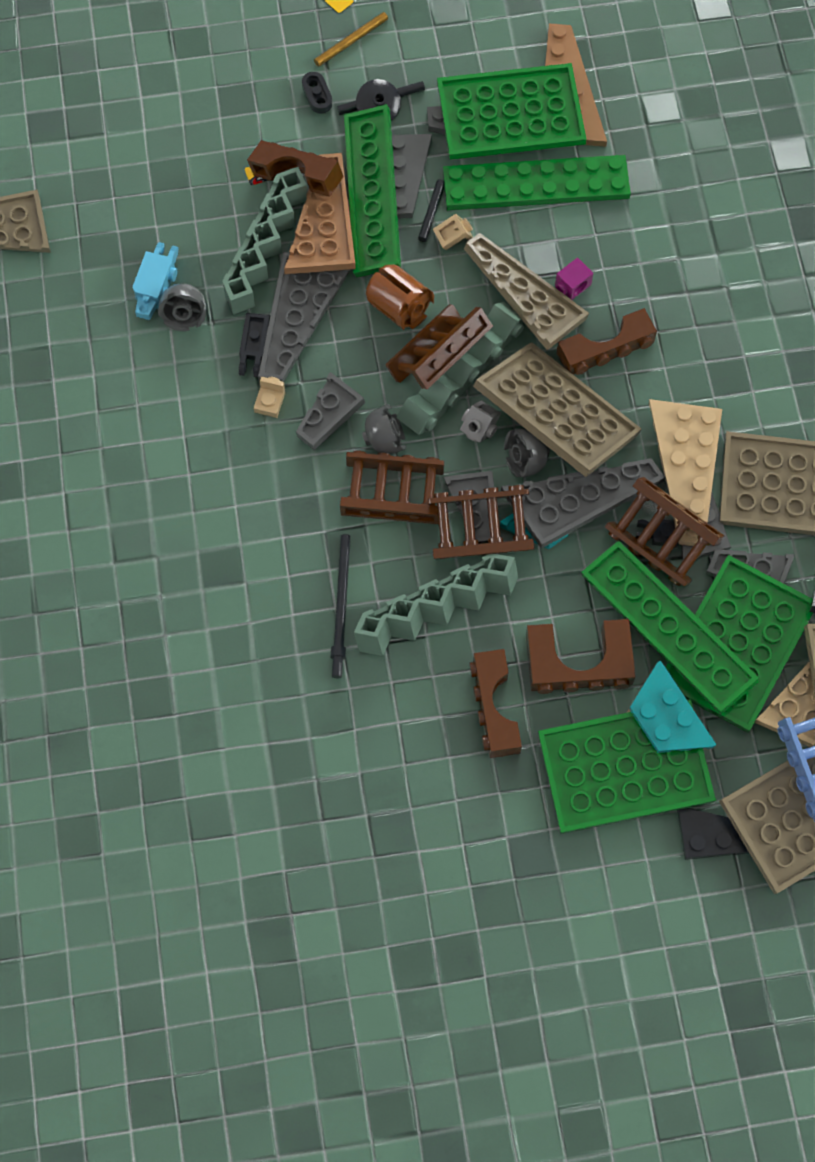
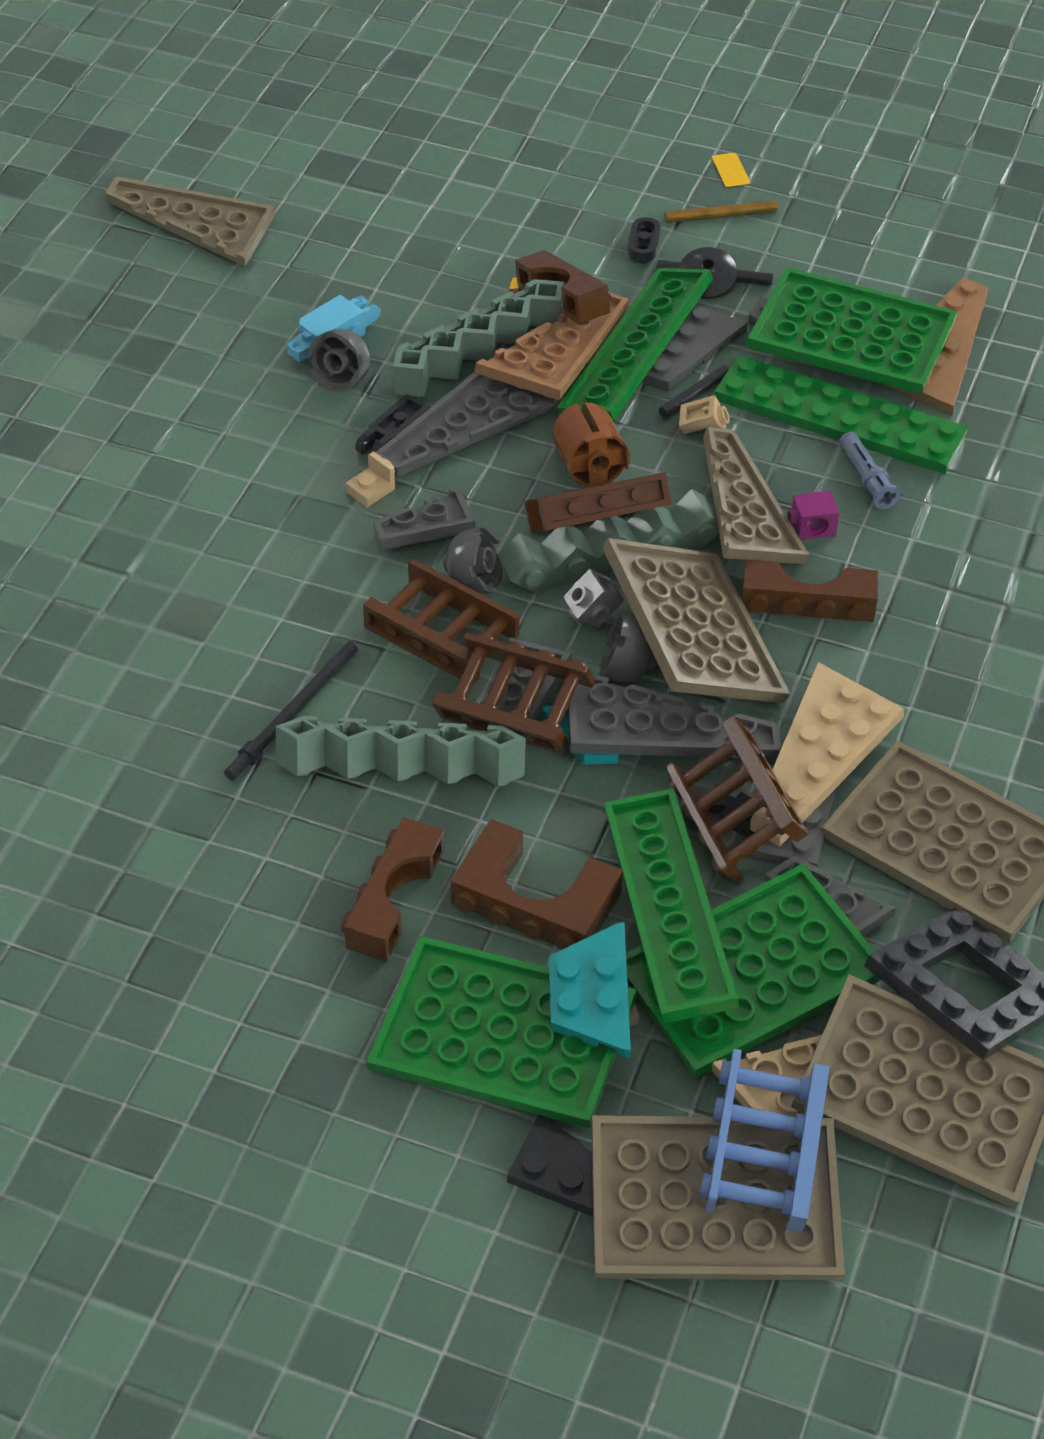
camera: 30 degrees right, 20 degrees down
none -> sand blue pin [839,432,901,510]

